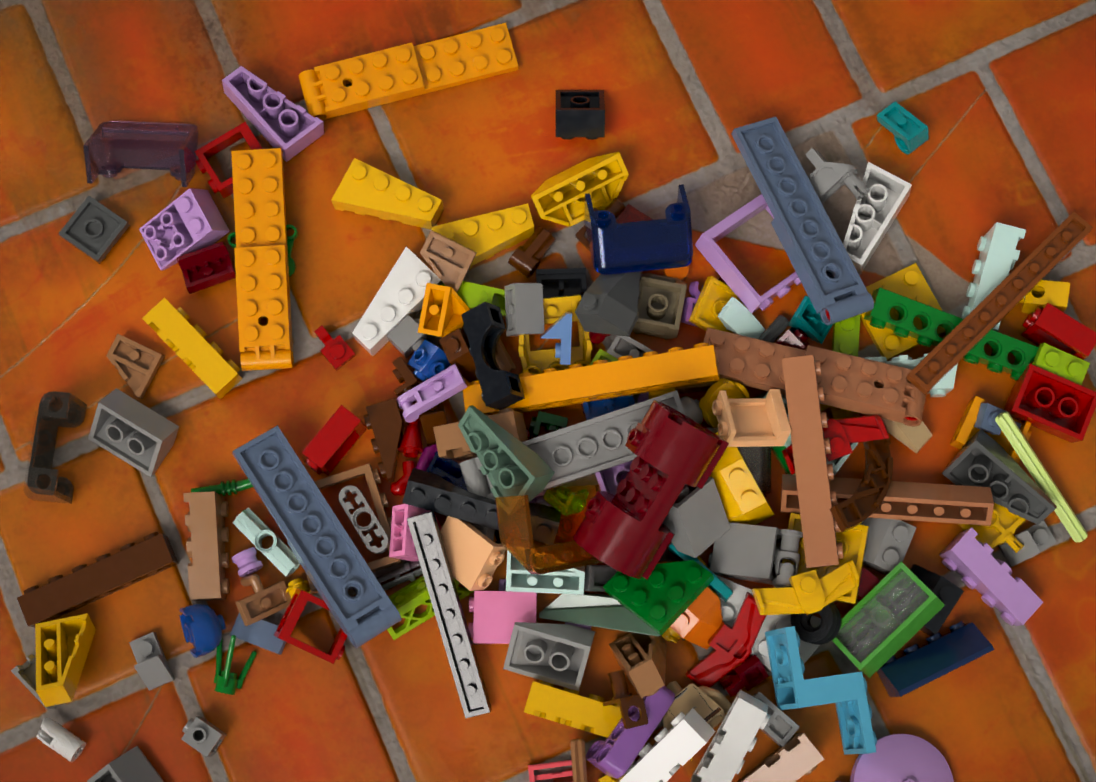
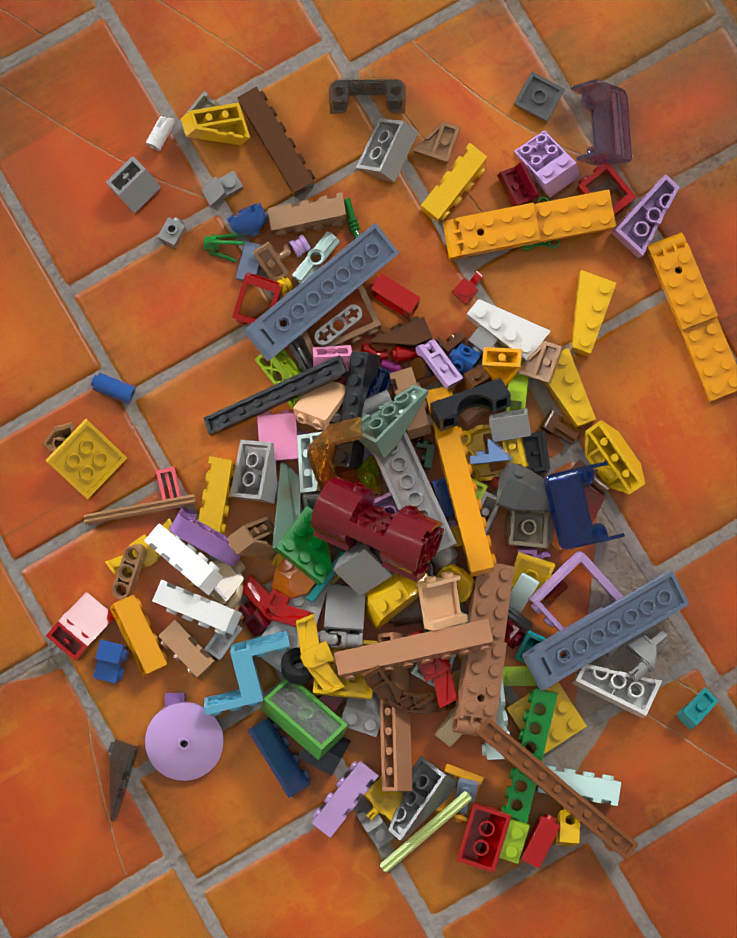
camera: 85 degrees right, 5 degrees up
black slope [556,90,605,140] -> none
reddish brown bracket [602,670,648,729] -> none

